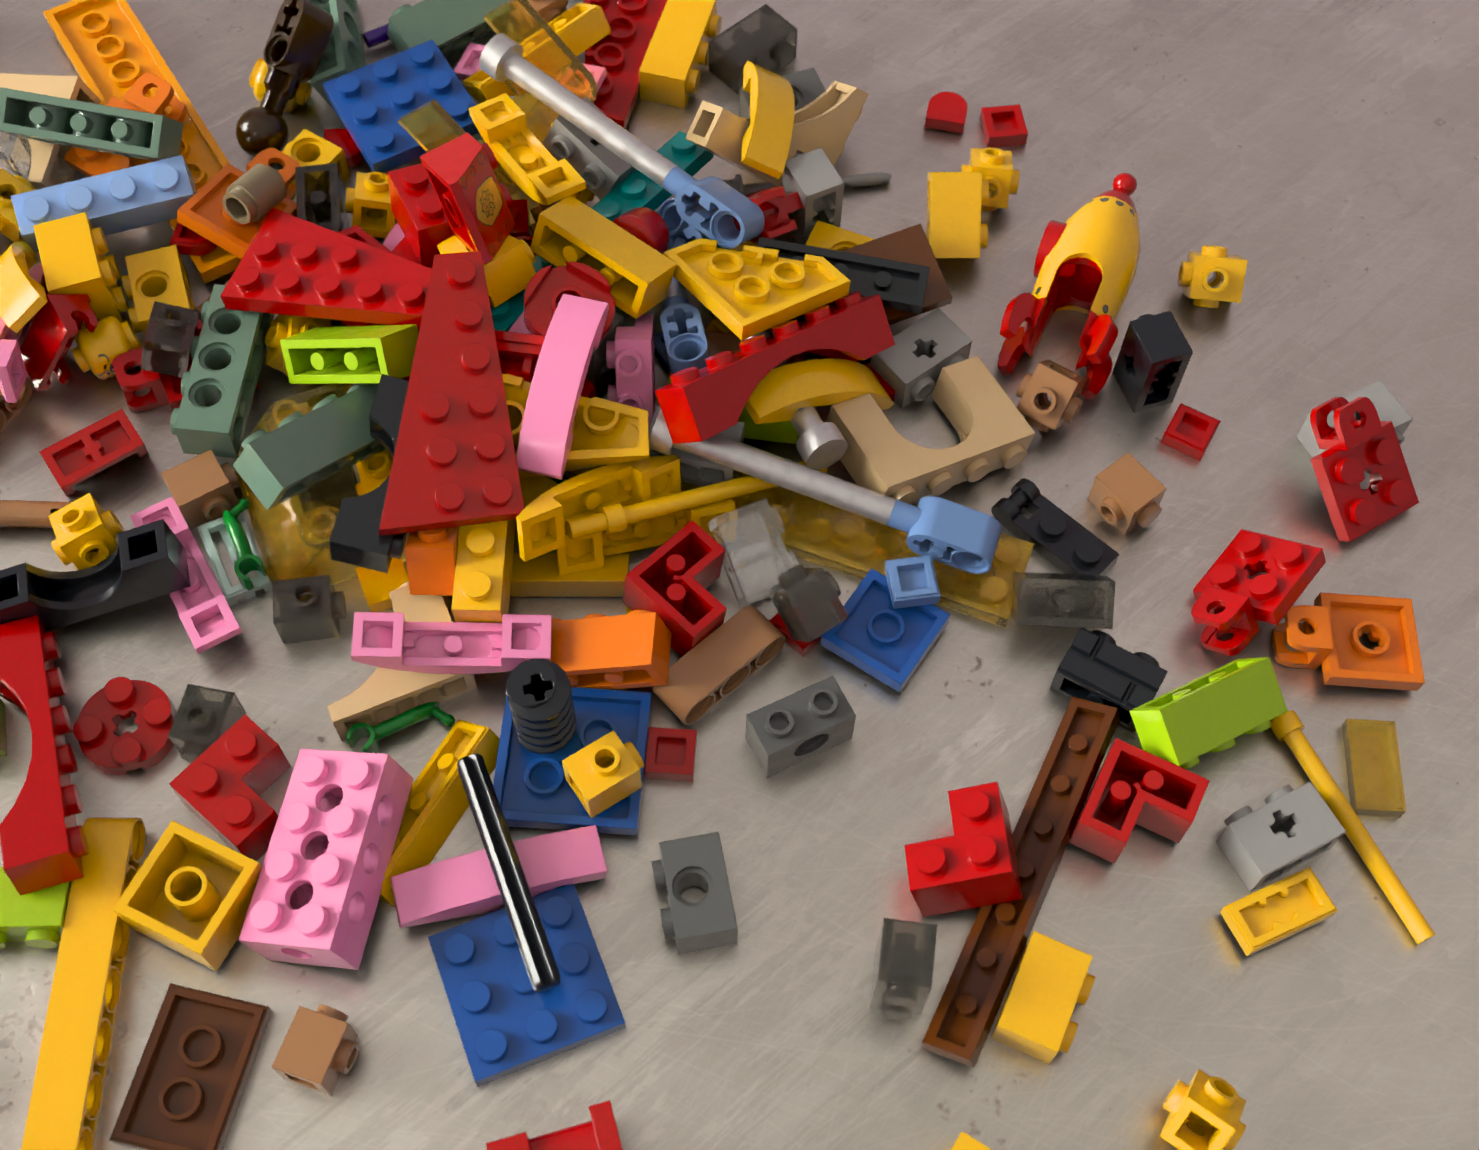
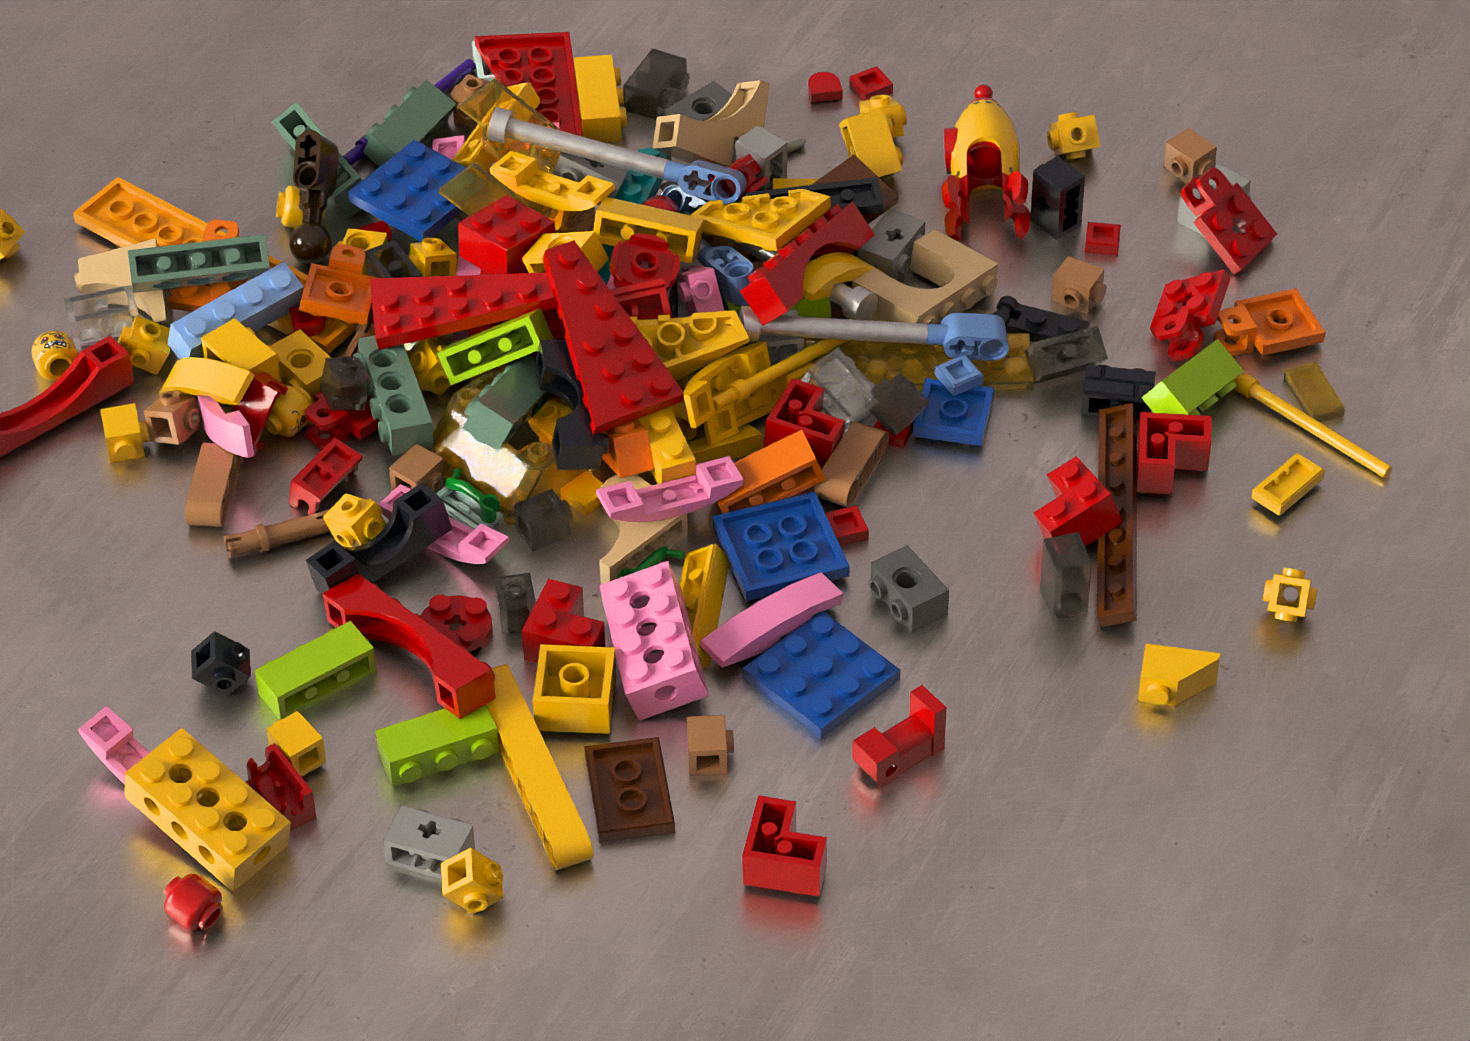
camera: 20 degrees left, 15 degrees down
dark tan brick [222,164,286,224] -> none
red slope [419,132,515,264] -> none
black axle [457,754,560,992] -> none
black piece [506,659,576,755] -> none
bright pink slope [516,294,609,480] -> none
yellow brick [562,730,644,818] -> none
yellow slope [741,61,795,179] -> none
dark grey brick [745,676,856,778] -> none
yellow brick [991,931,1095,1064] -> none
medium nougat brick [1016,359,1087,432] -> none
light grey brick [1216,782,1346,892] -> none
none -> medium nougat brick [1163,128,1217,183]

